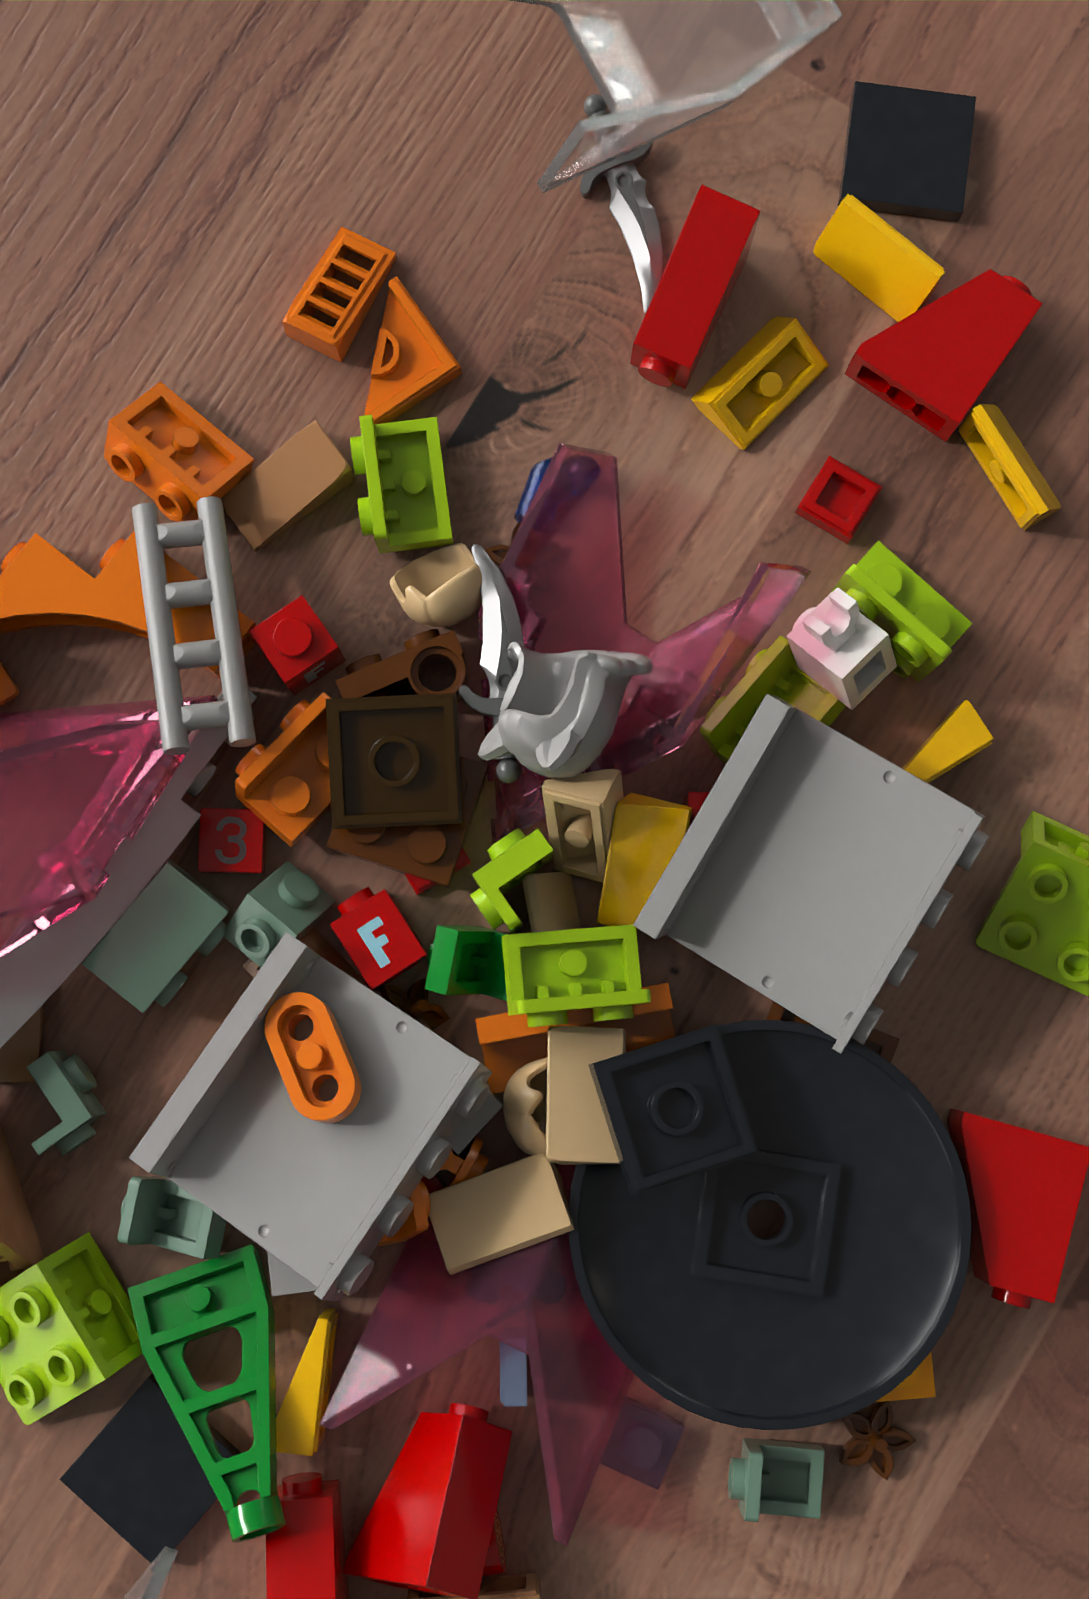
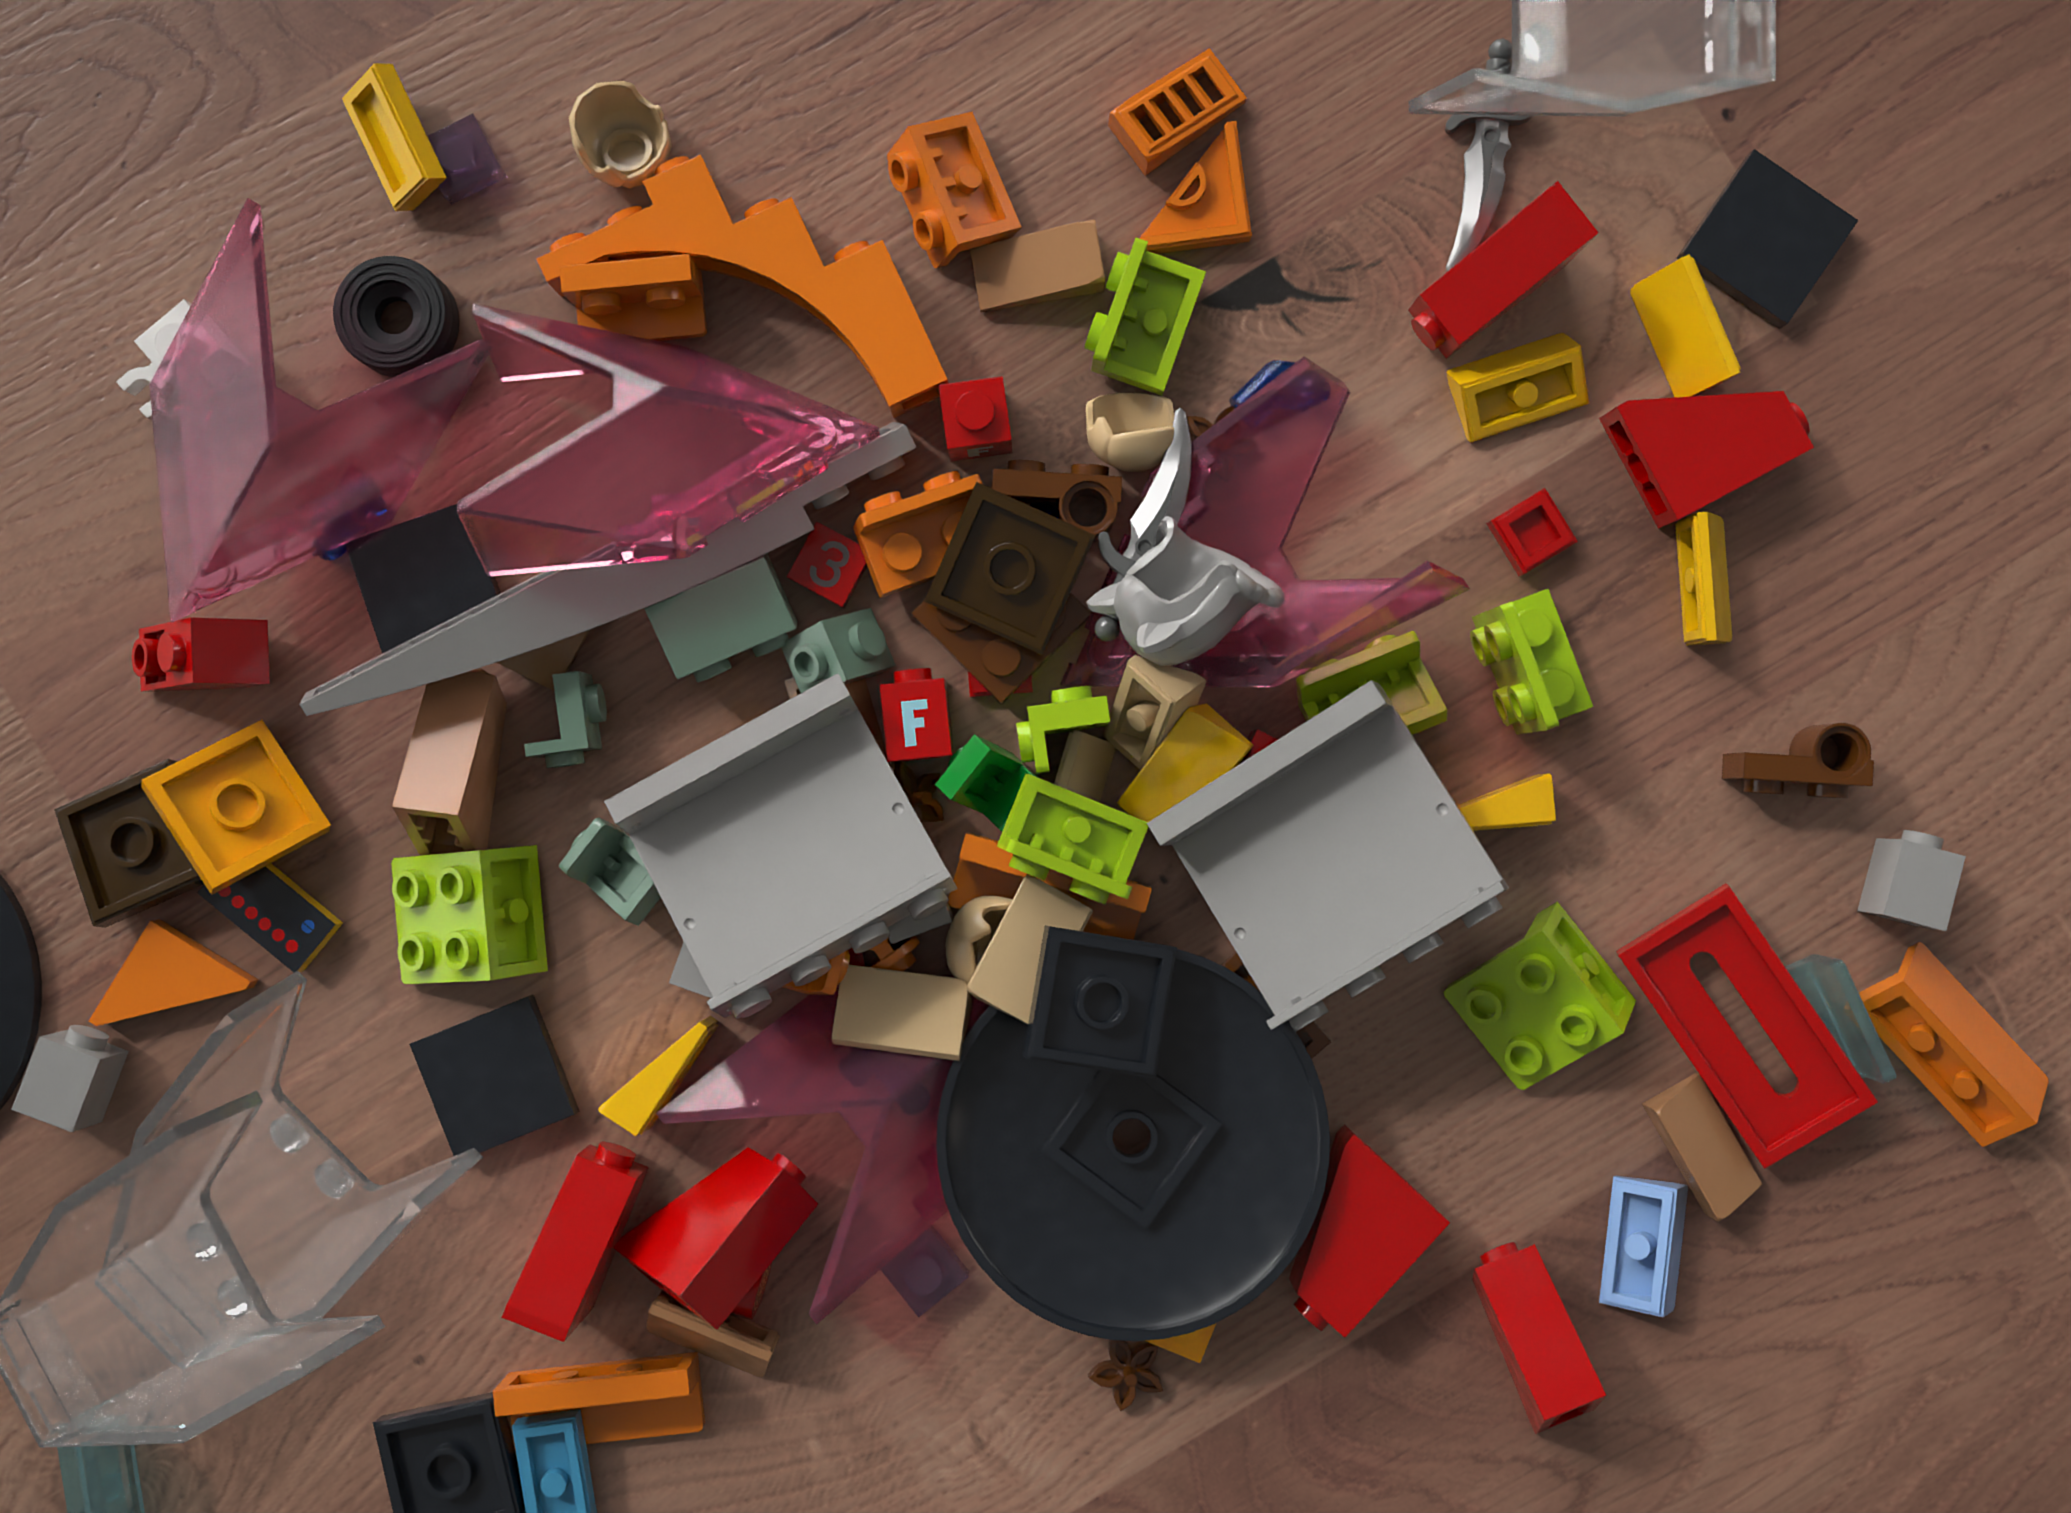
camera: 30 degrees right, 5 degrees up
green plate [127,1244,286,1543] -> none
light grey bar [132,496,256,755] -> none
orange plate [264,992,361,1124] -> none
sand blue tile [500,1326,527,1407] -> none
sand green bracket [728,1438,825,1522] -> none
white brick [787,587,897,710] -> none

